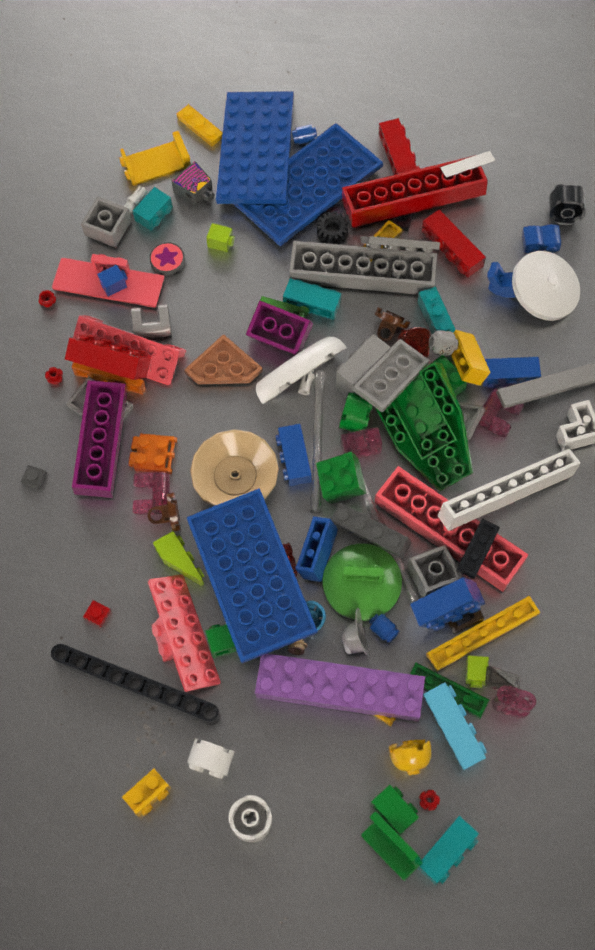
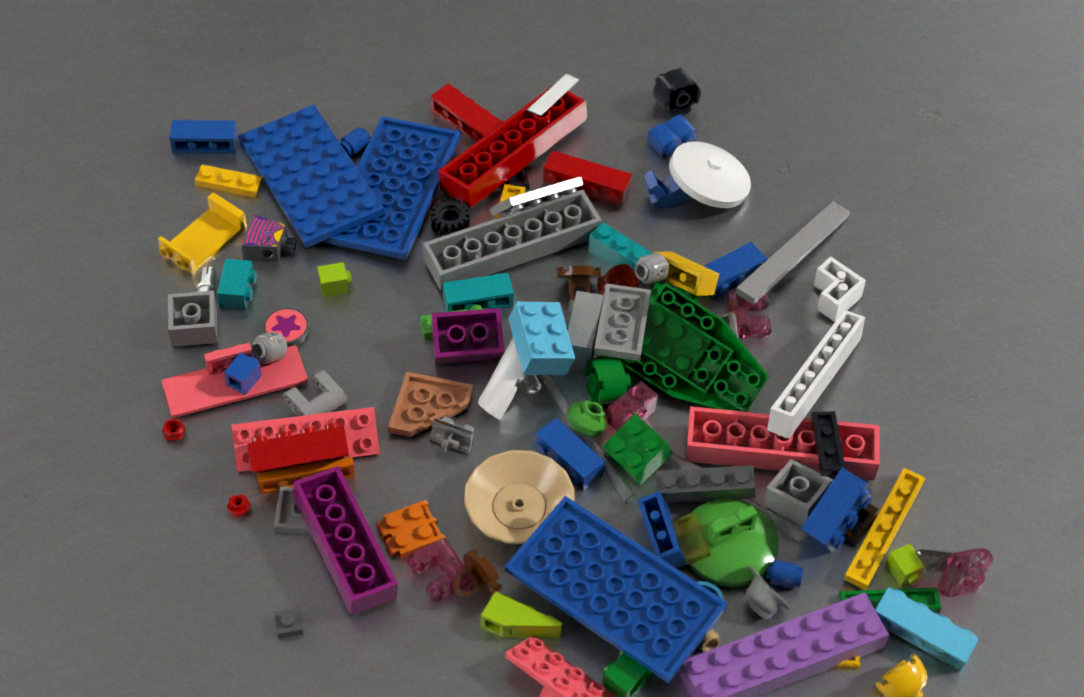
camera: 35 degrees left, 15 degrees down
none -> blue brick [169,120,238,154]
none -> light grey head [252,332,287,364]
none -> light grey hips [429,416,474,454]
none -> medium azure brick [508,302,575,375]
none -> bright green piece [567,400,608,437]
none -> clear yellow tile [672,512,711,565]

